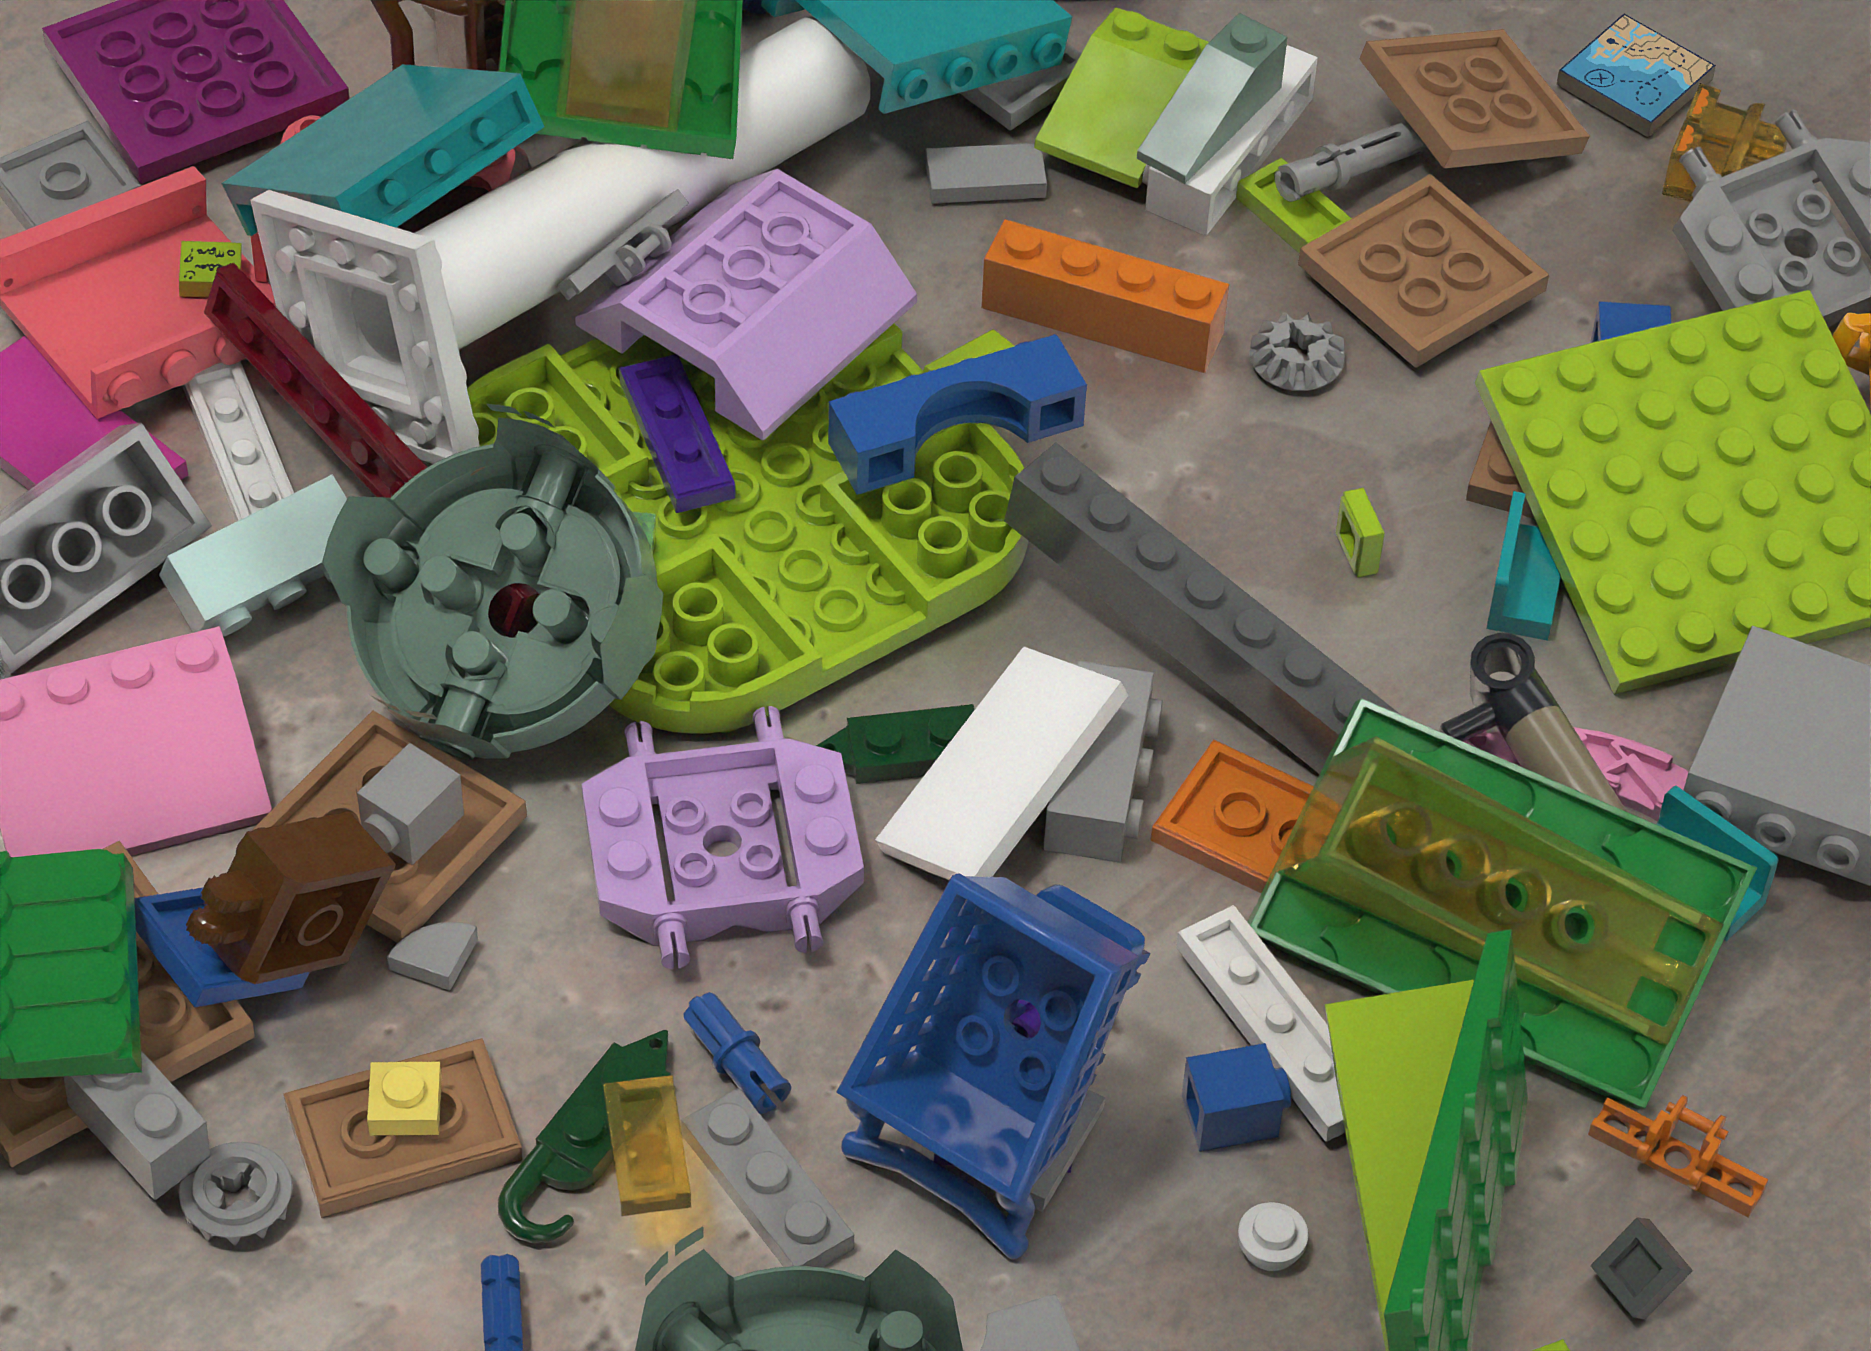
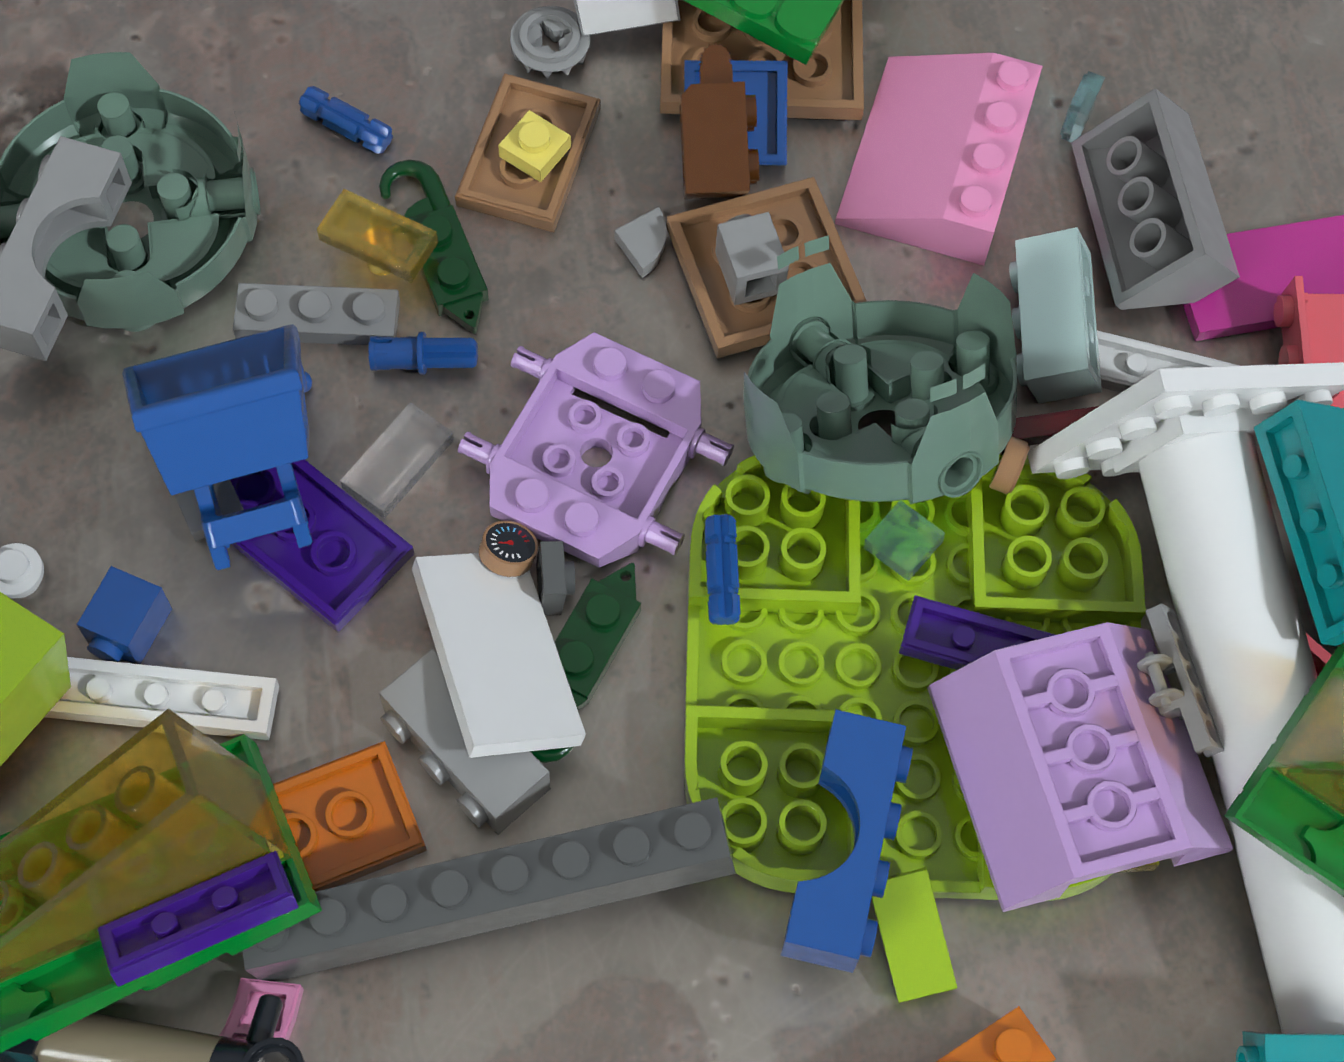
camera: 125 degrees right, 15 degrees up
none -> dark purple tile [97,851,299,987]
none -> clear tile [340,402,454,519]
none -> tile [479,521,538,577]
none -> dark grey plate [536,541,575,615]
none -> blue axle [705,514,741,625]

